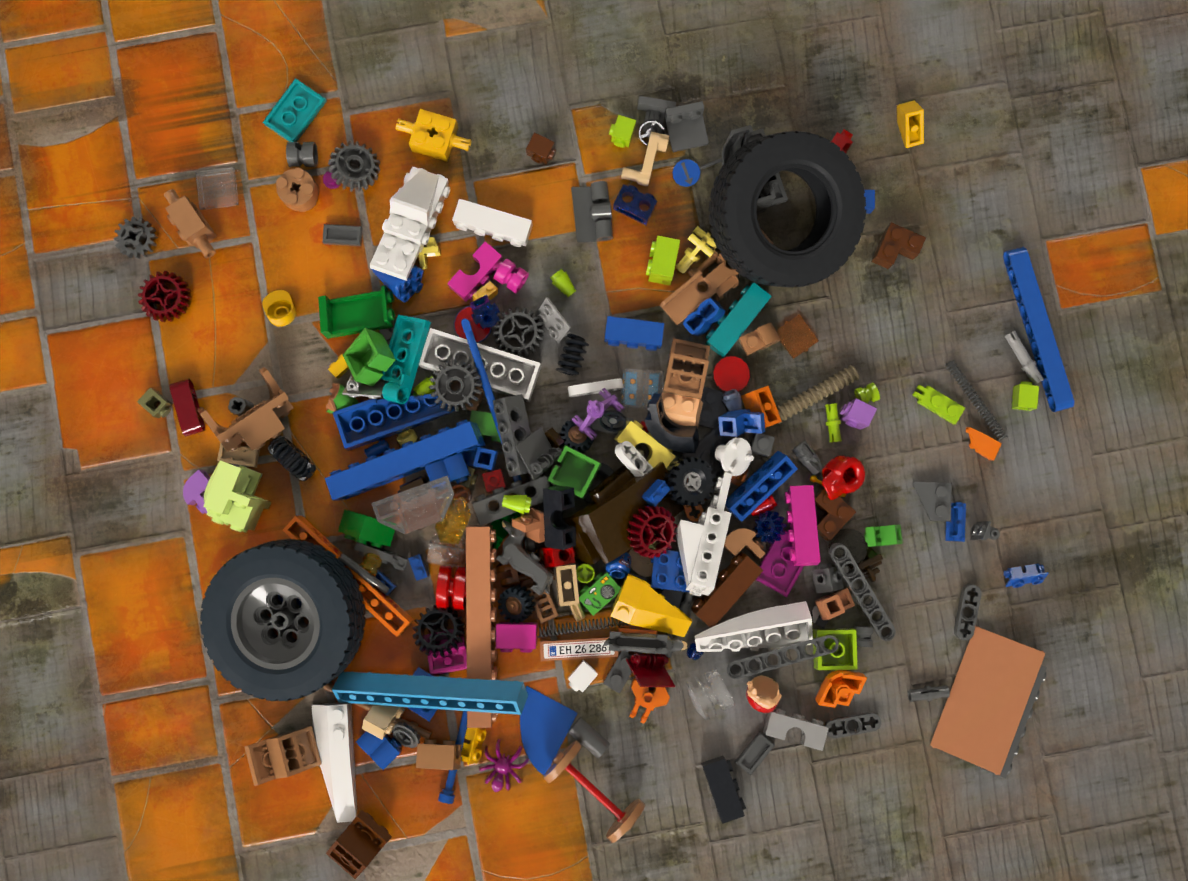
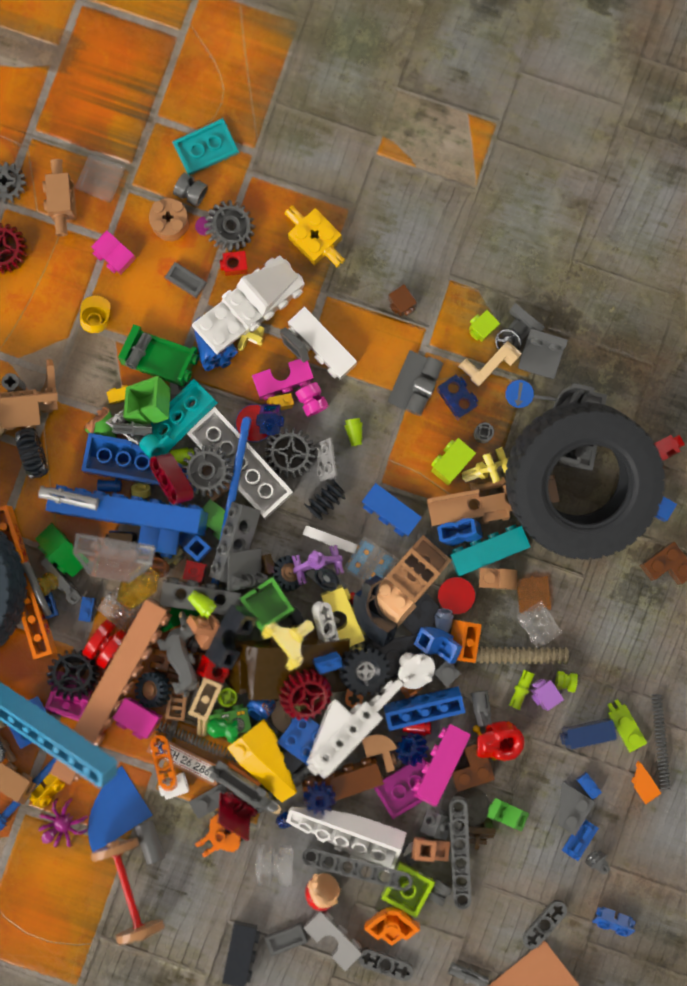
camera: 30 degrees right, 0 degrees up
none -> light grey pin [39,486,99,511]
none -> dark pink brick [91,230,136,275]
none -> dark grey axle [112,421,152,437]
none -> dark grey axle [125,332,152,370]
none -> dark red beam [150,453,194,504]
none -> orange beam [150,735,178,792]
none -> green animal [207,718,238,743]
none -> red brick [220,251,248,276]
none -> light yellow axle [261,620,314,670]
none -> dark grey tile [280,327,309,362]
none -> clear blue gear [303,781,336,816]
none -> dark grey wheel [474,422,494,444]
none -> clear bracket [517,600,562,648]
none -> dark blue brick [560,718,617,750]
none -> blue piece [576,772,602,800]

